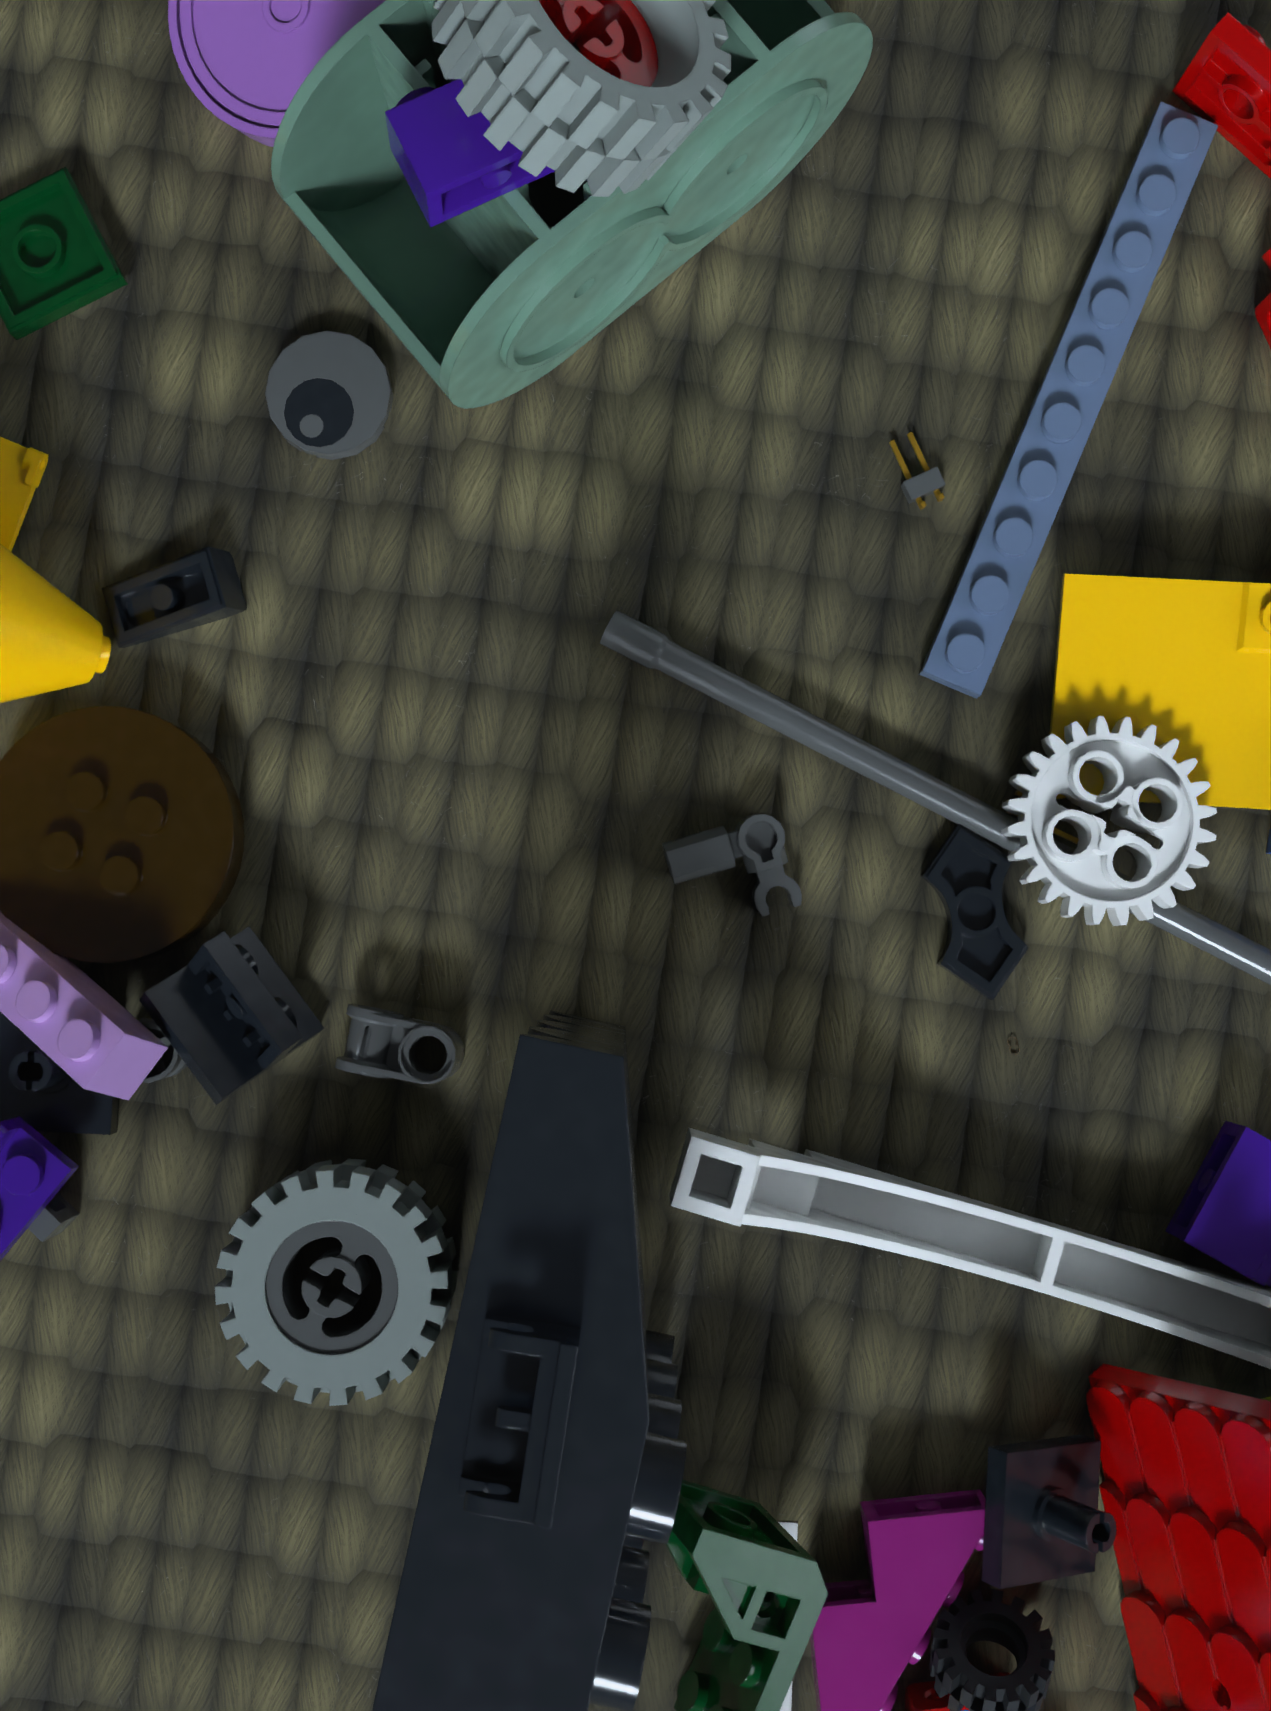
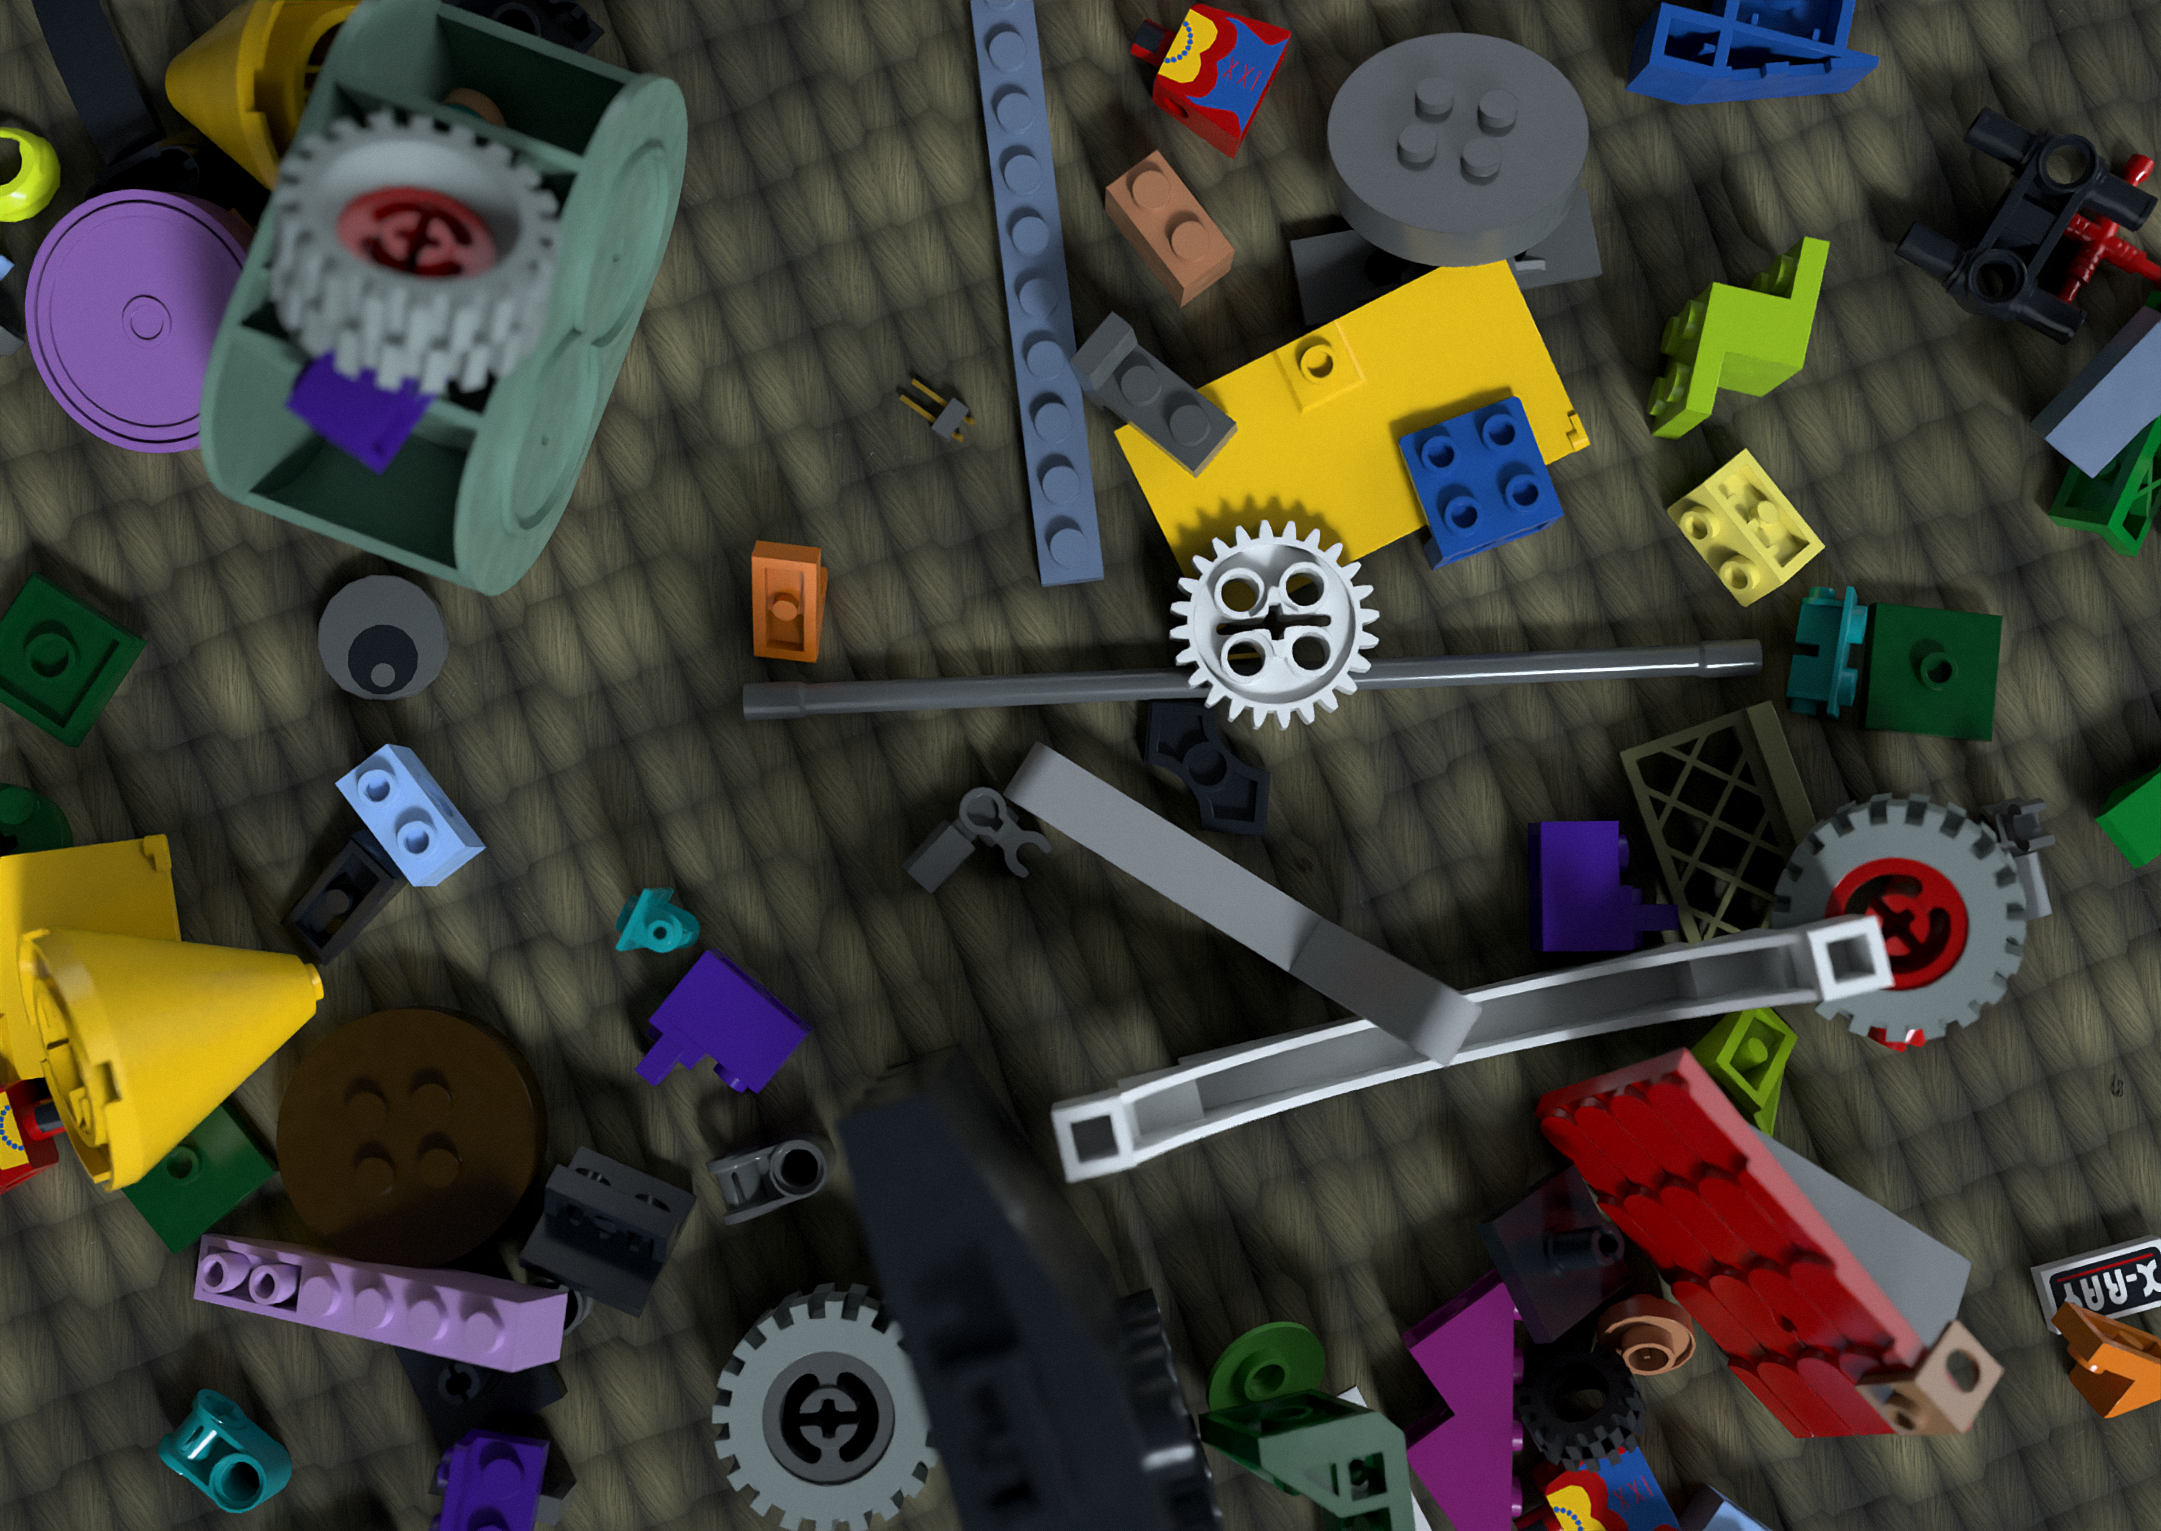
camera: 30 degrees left, 0 degrees up
none -> light blue brick [335,744,486,887]
none -> teal hinge [615,887,700,952]
none -> dark purple hinge [634,948,814,1094]
none -> orange slope [751,540,828,663]
none -> light grey beam [1002,741,1483,1068]
none -> dark grey bracket [1069,311,1238,479]
none -> nougat brick [1105,150,1235,308]
none -> bright green dish [1206,1321,1325,1412]
none -> nougat plate [1596,1294,1696,1375]

